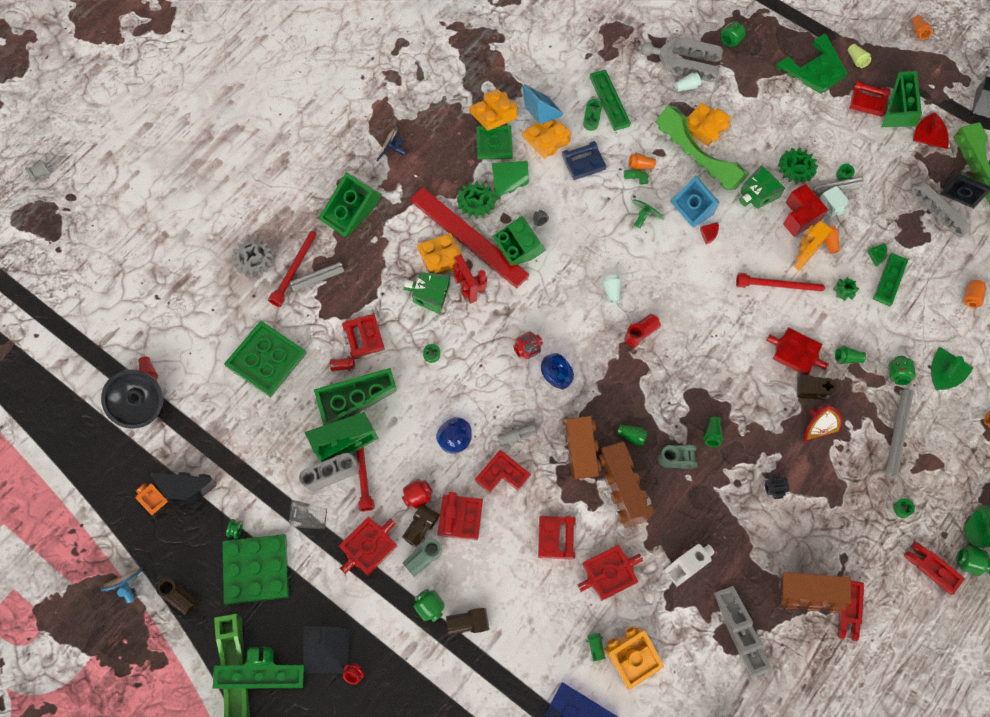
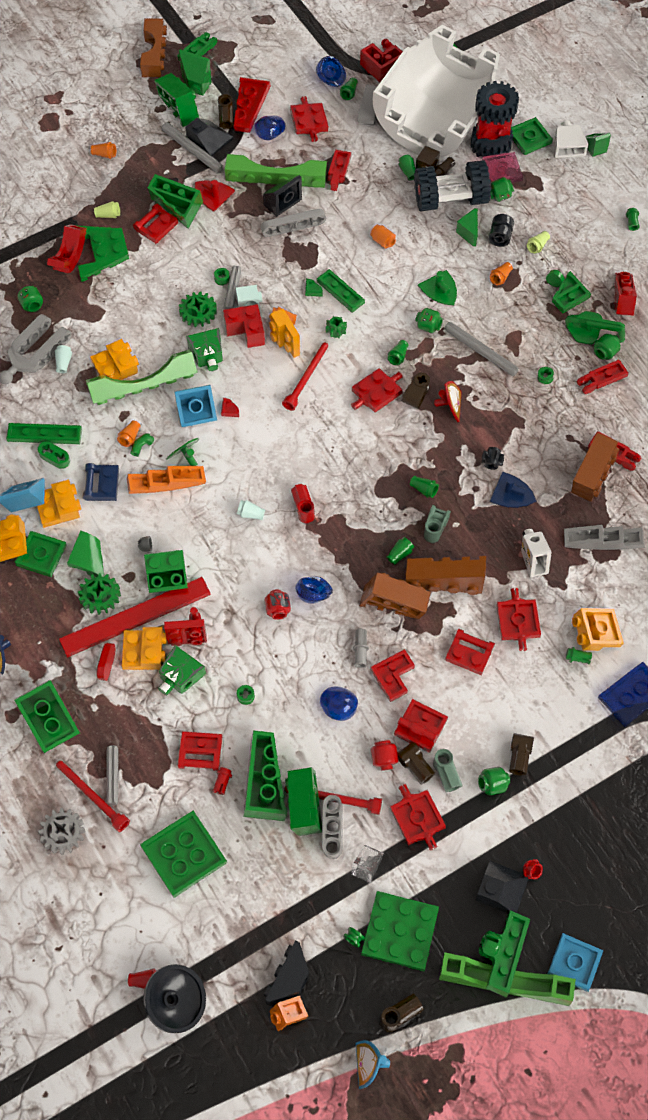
camera: 65 degrees left, 5 degrees down
none -> red arch [47,224,87,273]
none -> red tile [97,643,116,681]
none -> orange slope [127,466,206,494]
none -> light grey axle [162,122,223,173]
none -> dark blue shield [490,472,537,508]

